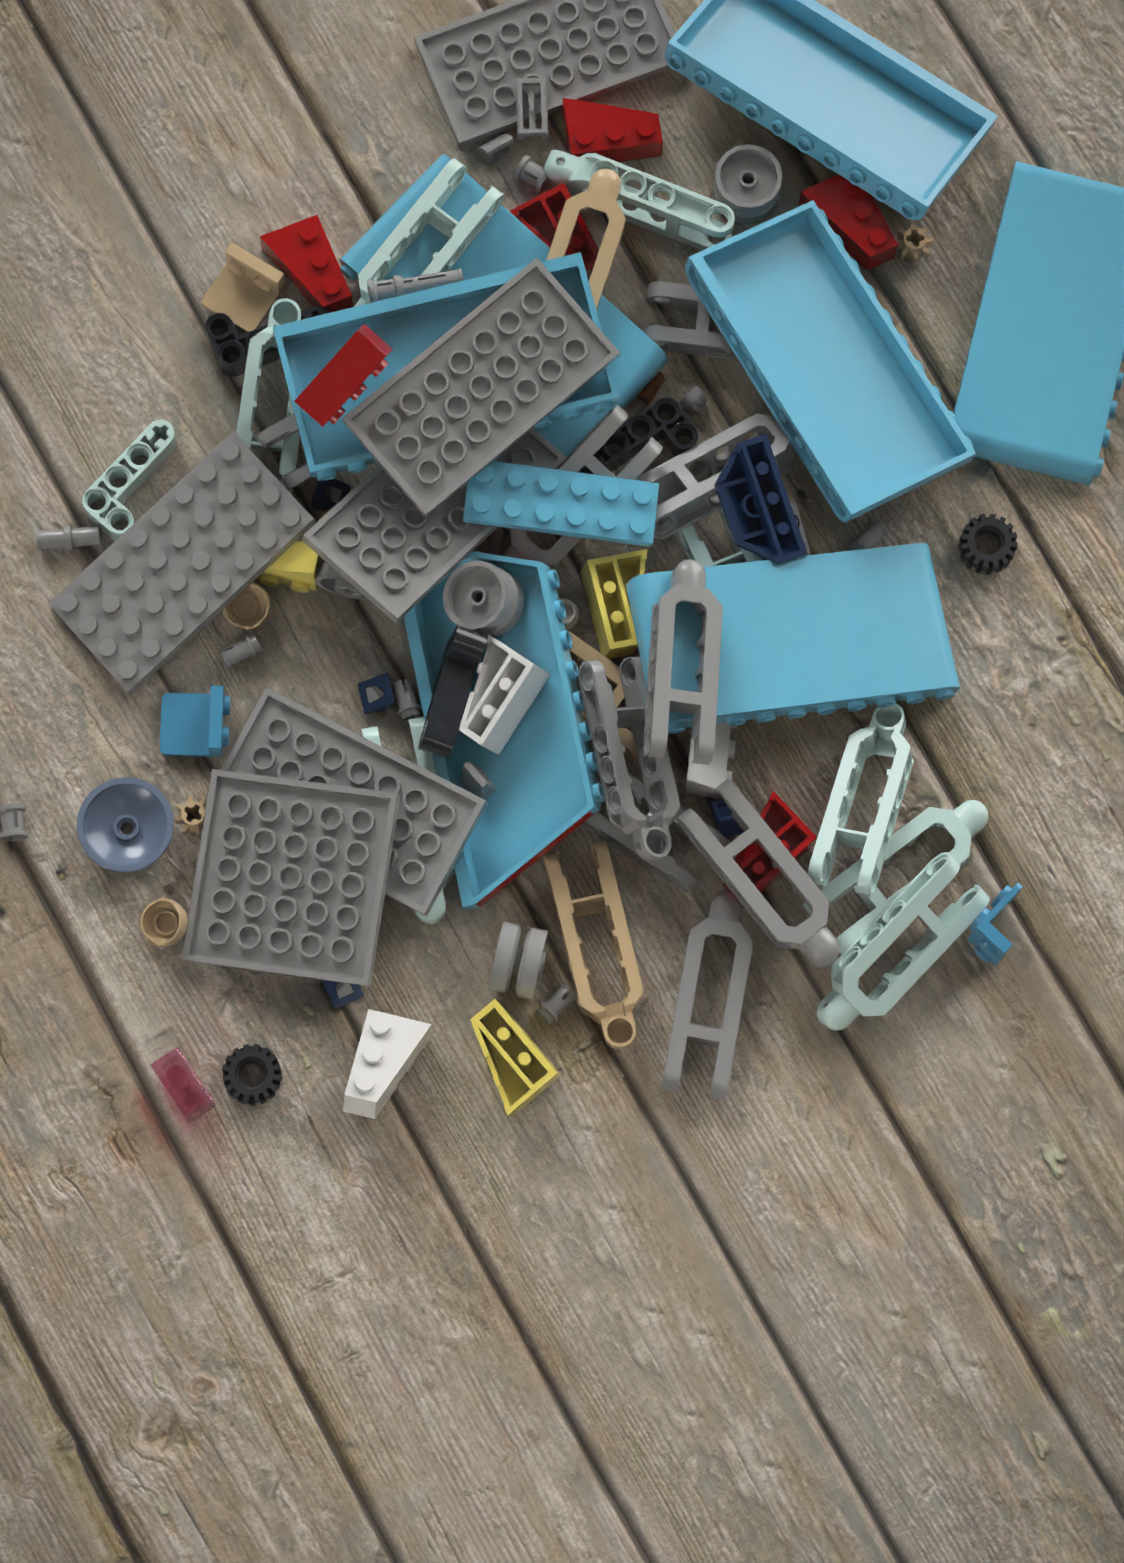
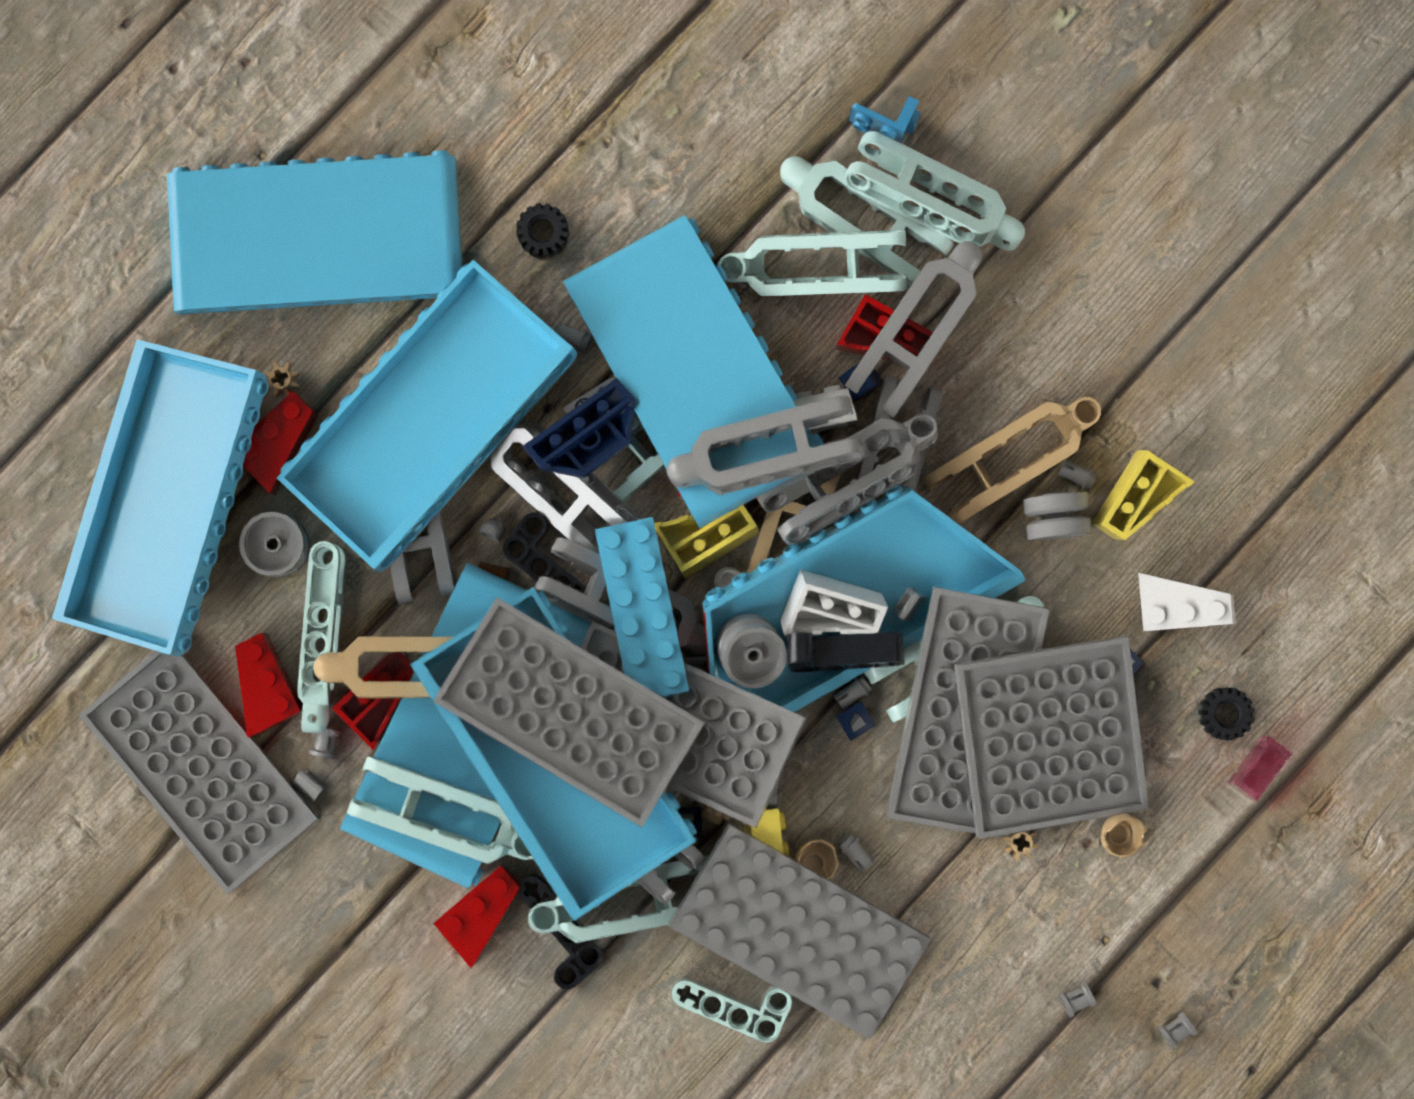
camera: 100 degrees left, 10 degrees up
light grey pin [36,525,102,551] -> none
sand blue dish [77,777,174,873] -> none
dark azure bracket [160,686,231,757] -> none
tan bracket [201,242,286,333] -> none
red wedge [294,324,393,427] -> none
light grey pin [367,268,464,303] -> none
light grey tile [515,77,548,140] -> none
light grey piece [661,891,754,1101] -> none

